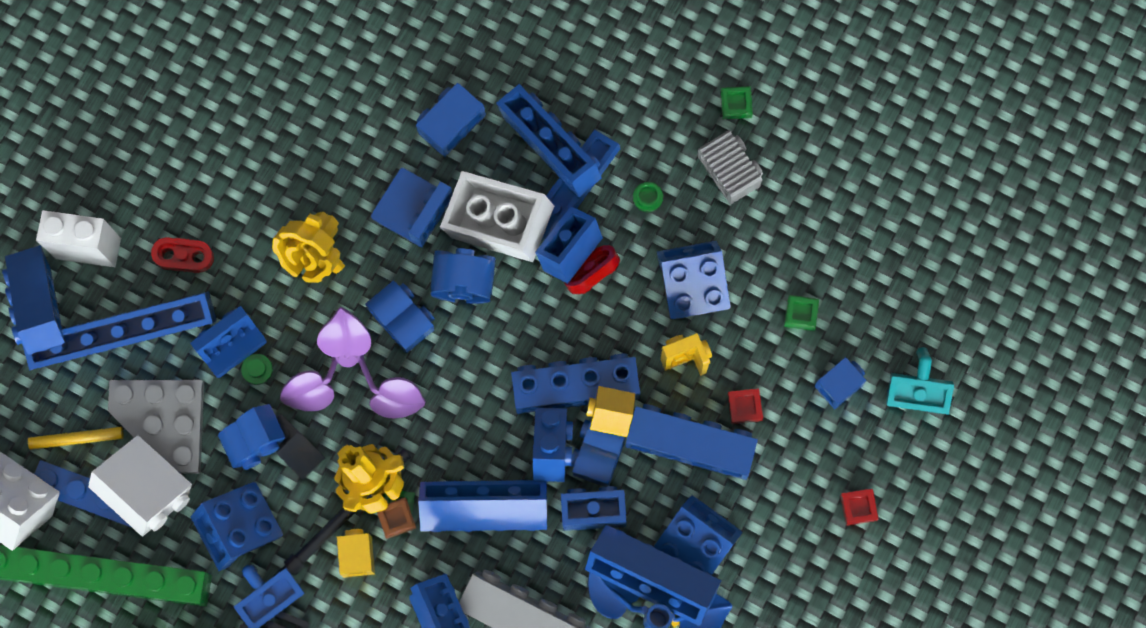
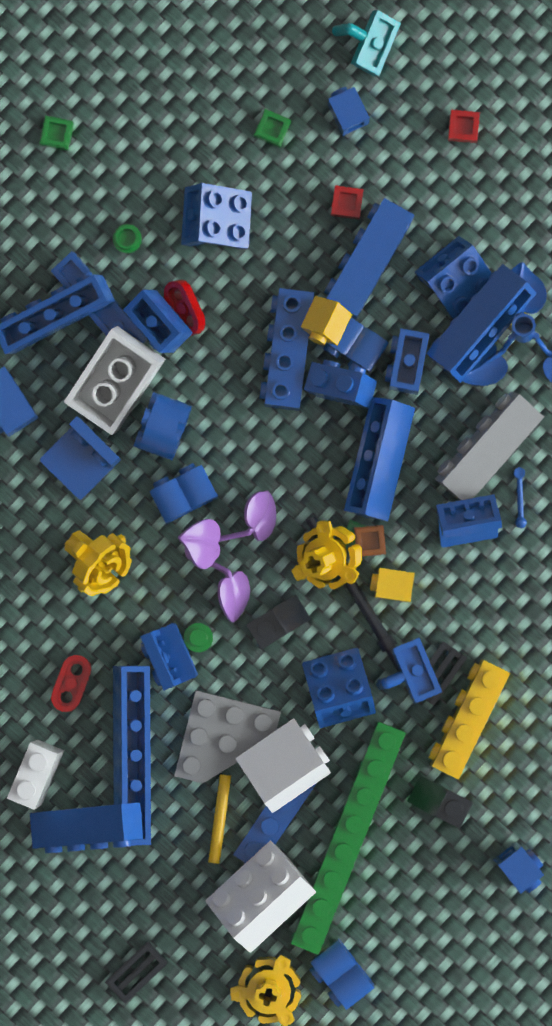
camera: 75 degrees left, 10 degrees up
blue brick [218,404,285,470] -> none
yellow bracket [660,333,712,376] -> none
light grey brick [697,130,763,205] -> none

